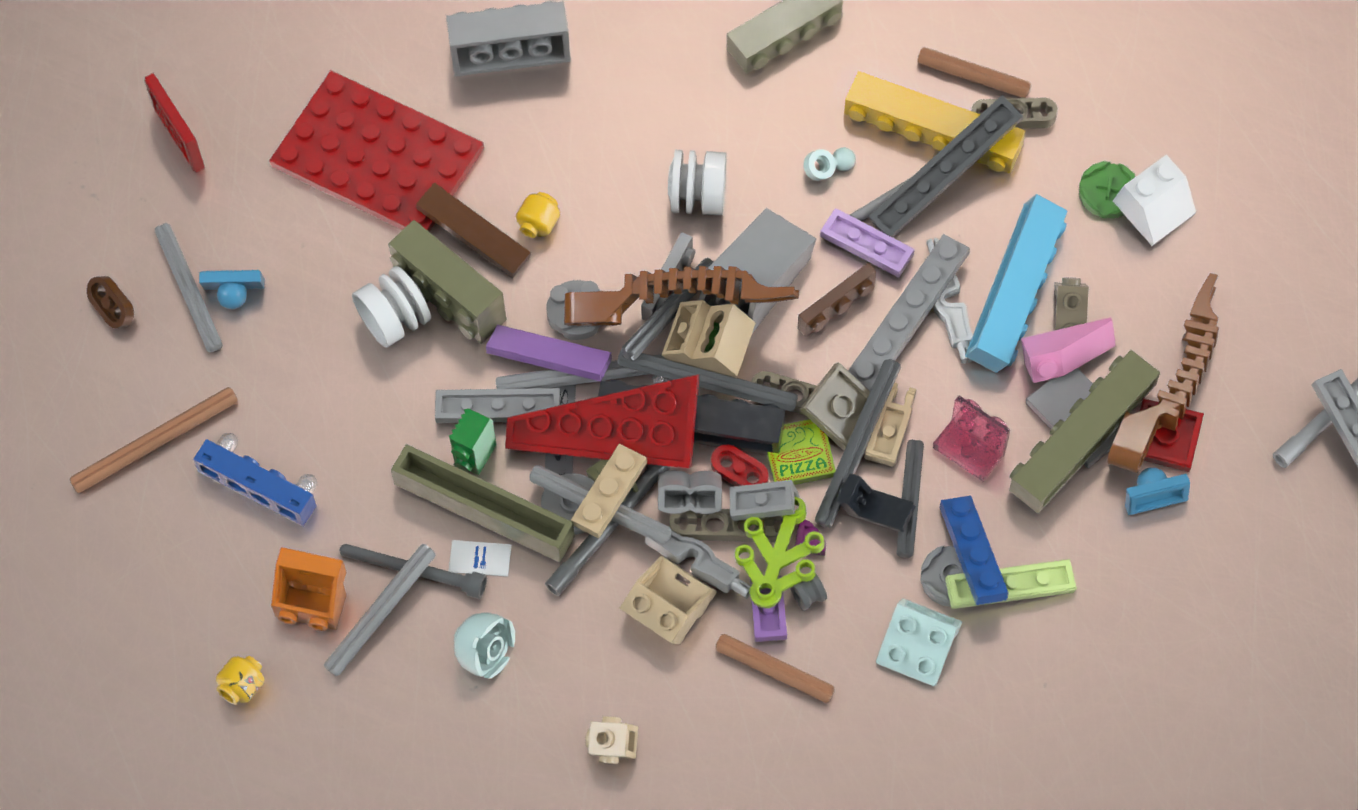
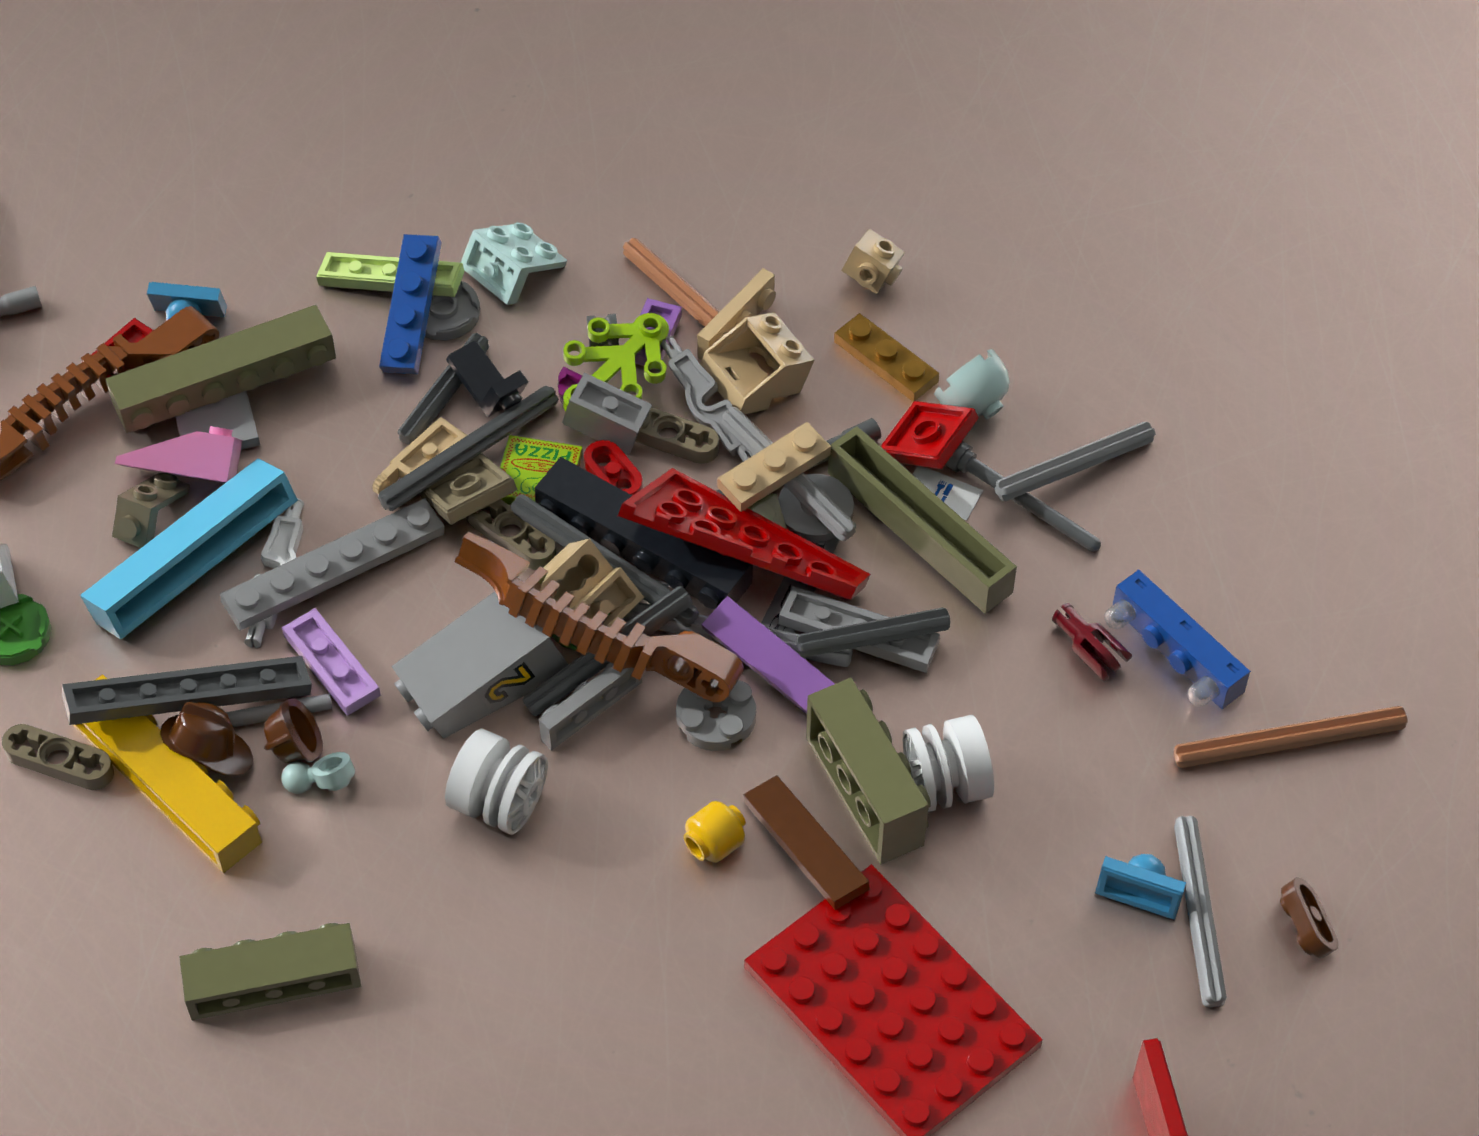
camera: 160 degrees left, 10 degrees down
yellow head [216,656,264,704] -> none
orange piece [271,547,347,631] -> none
light grey brick [446,1,571,77] -> none
green brick [449,408,497,475] -> none
light grey brick [658,470,722,514] -> none
reddish brown plate [798,263,876,337] -> none
nougat axle [918,47,1031,98] -> none
clear pink bracket [933,396,1010,482] -> none
none -> reddish brown piece [160,702,253,776]
none -> reddish brown piece [264,698,323,763]
none -> tan plate [697,268,776,360]
none -> dark grey axle [796,607,950,658]
none -> pearl gold plate [834,313,939,402]
none -> red tile [881,401,979,469]
none -> dark red arm [1052,603,1132,682]

